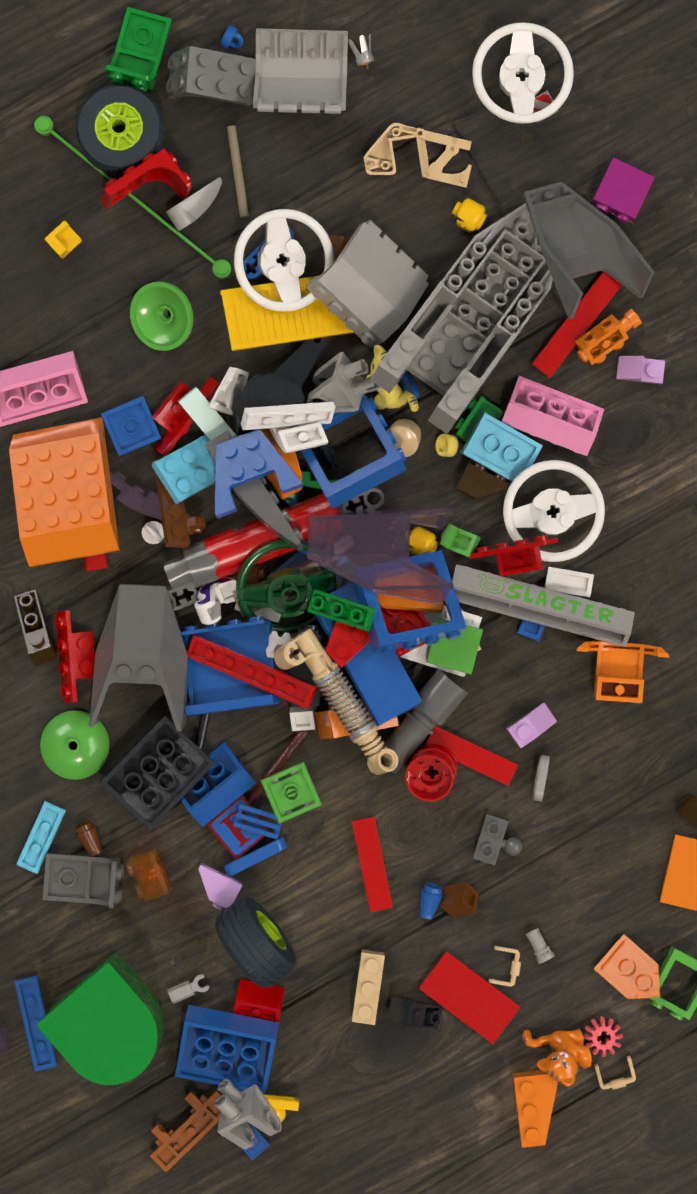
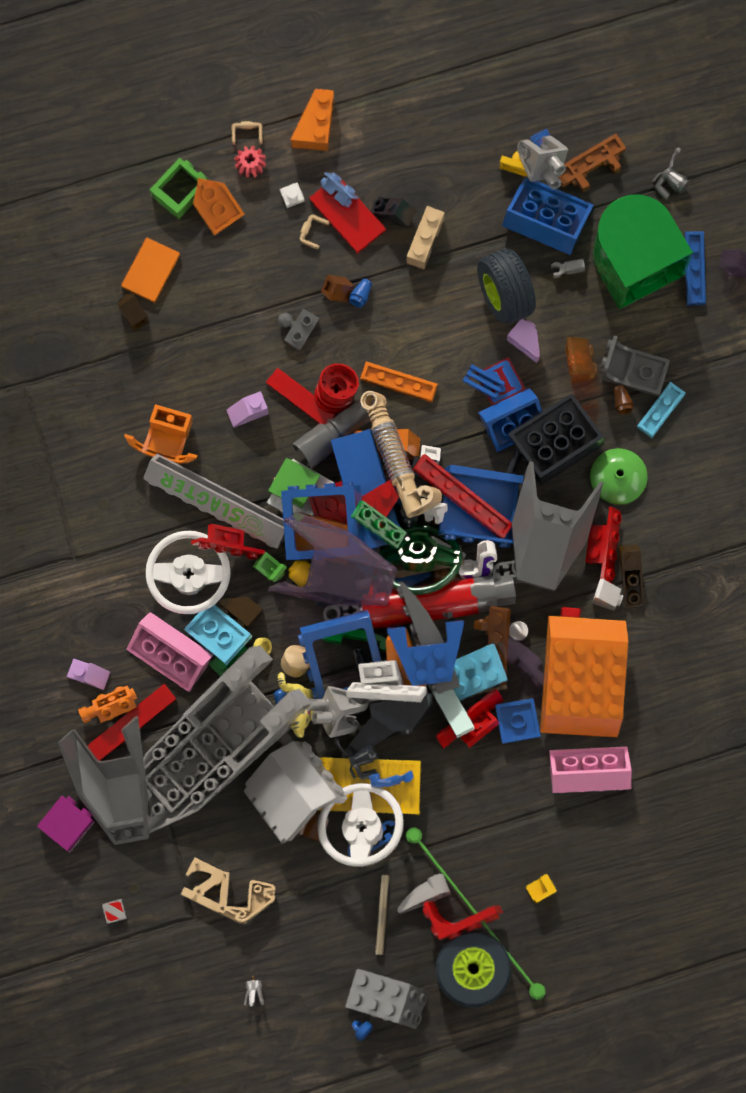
camera: 160 degrees left, 10 degrees down
green bracket [105,7,172,92] -> none
bright green dish [130,281,193,351] -> none
white wing [209,367,249,416] -> none
blue beam [223,836,288,877] -> none
red panel [233,979,285,1022] -> none
clear red bar [246,730,308,806] -> none
light grey hinge [253,28,348,114] -> none
bright green piece [261,762,322,823] -> none
red tile [352,817,393,912] -> none
yellow head [452,198,487,233] -> none
white piece [472,23,574,123] -> none
blue tile [517,619,545,642] -> none
orange animal [522,1029,592,1087] -> none
light grey pin [525,928,555,964] -> none
light grey tile [532,755,550,802] -> none
white tile [544,567,594,597] -> none
none -> white plate [280,183,304,208]
none -> medium blue hinge [320,173,358,207]
none -> black piece [333,739,379,780]
none -> orange tile [360,361,438,403]
none -> blue arm [369,770,413,787]
none -> white slope [592,579,623,610]
none -> flat silver piece [653,148,690,201]

